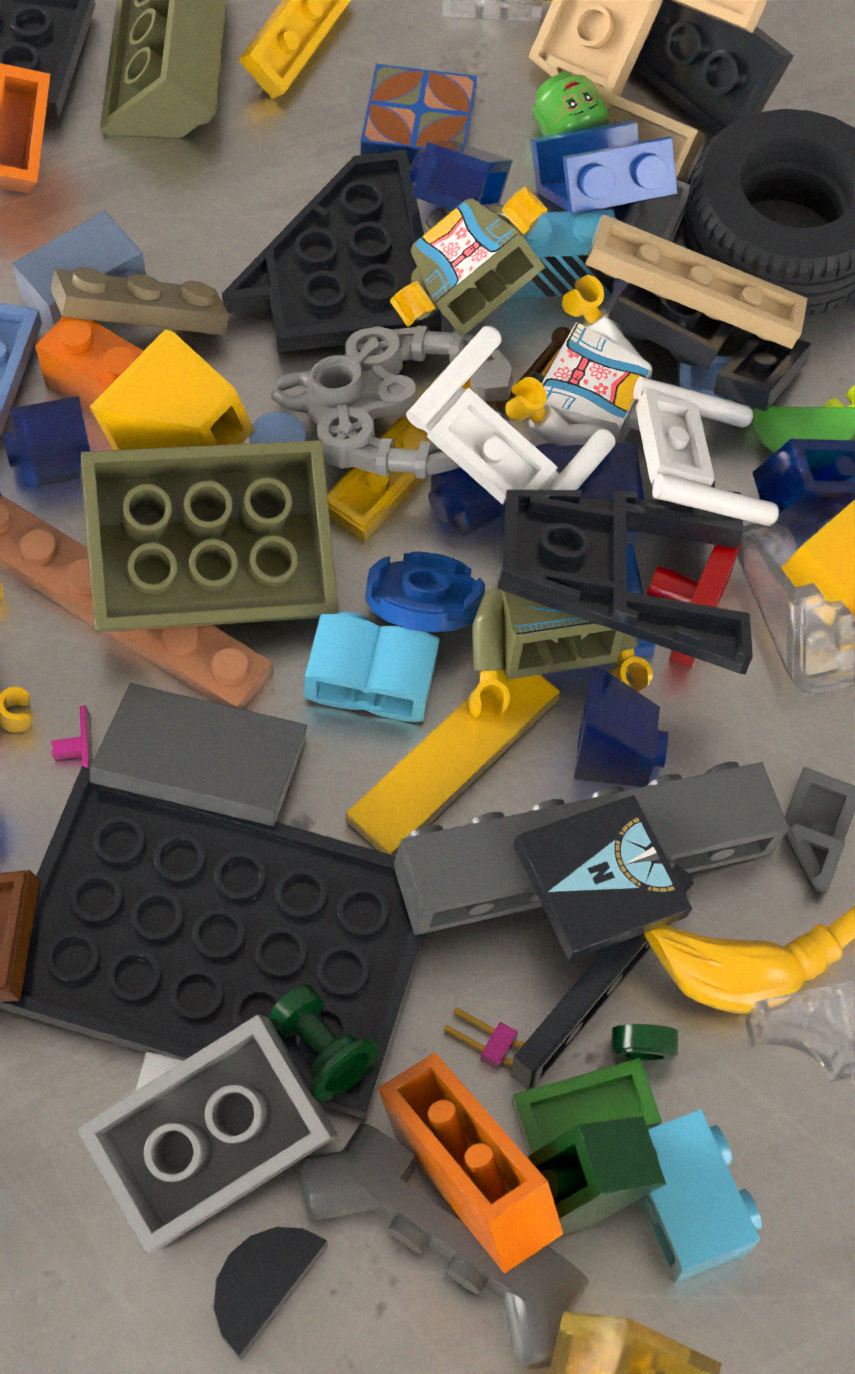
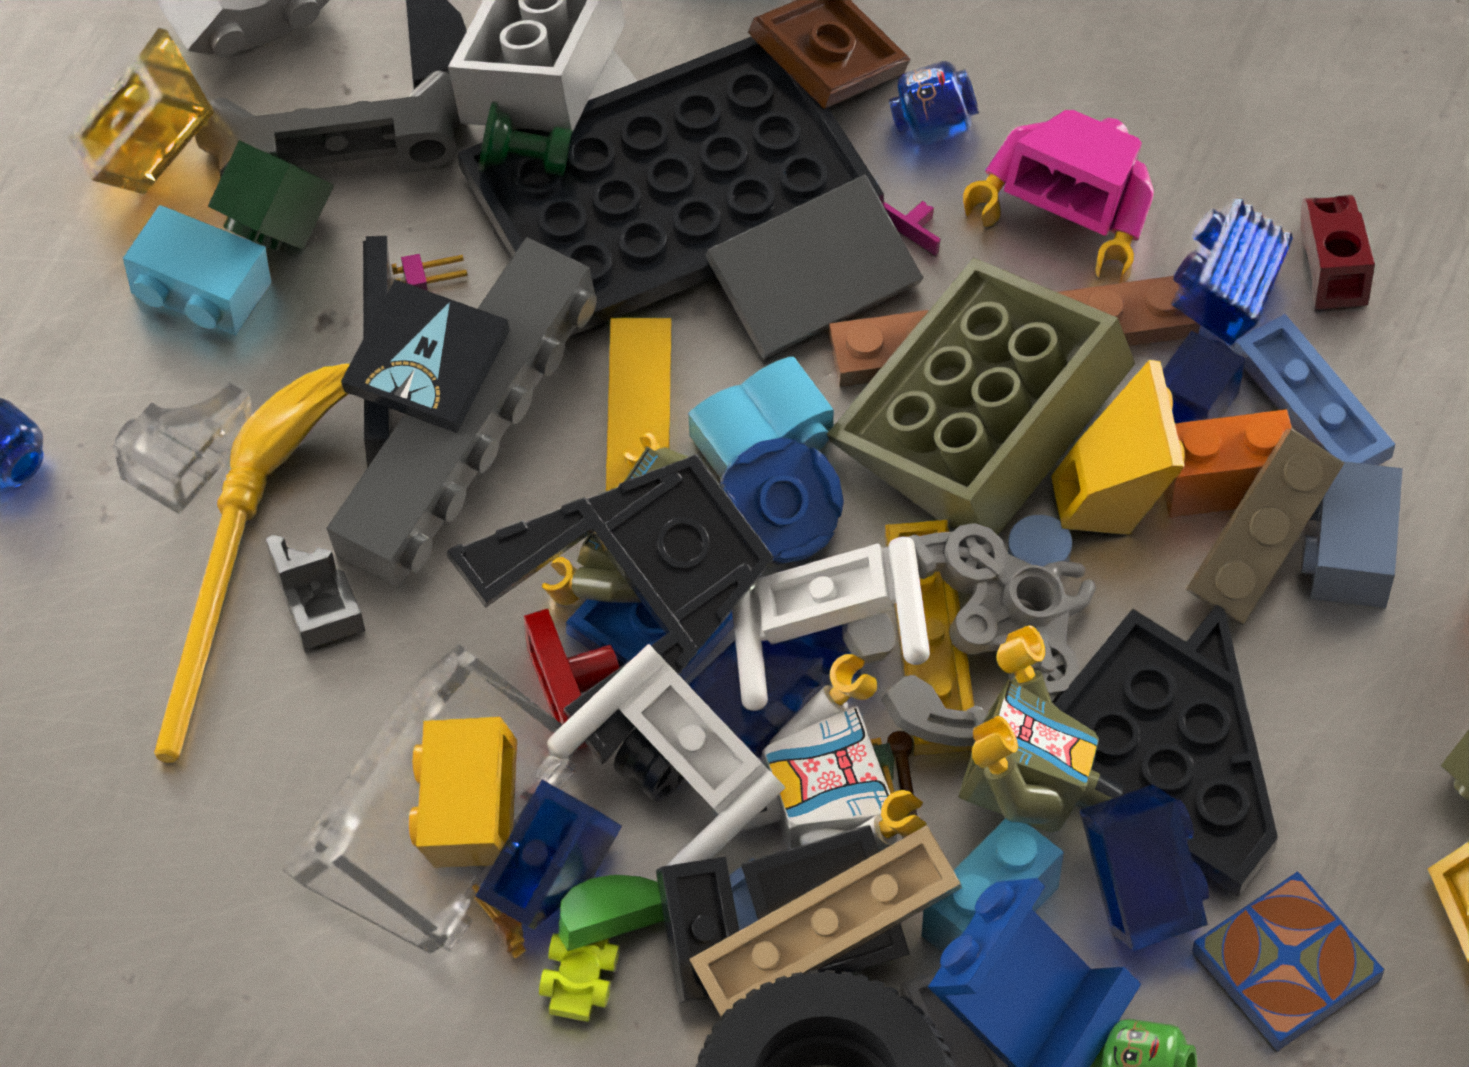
camera: 140 degrees right, 5 degrees down
orange brick [378,1052,564,1274] -> none
bright green tile [512,1058,662,1155] -> none
clear blue slope [574,668,669,788] -> none
dark green tile [611,1024,678,1062] -> none

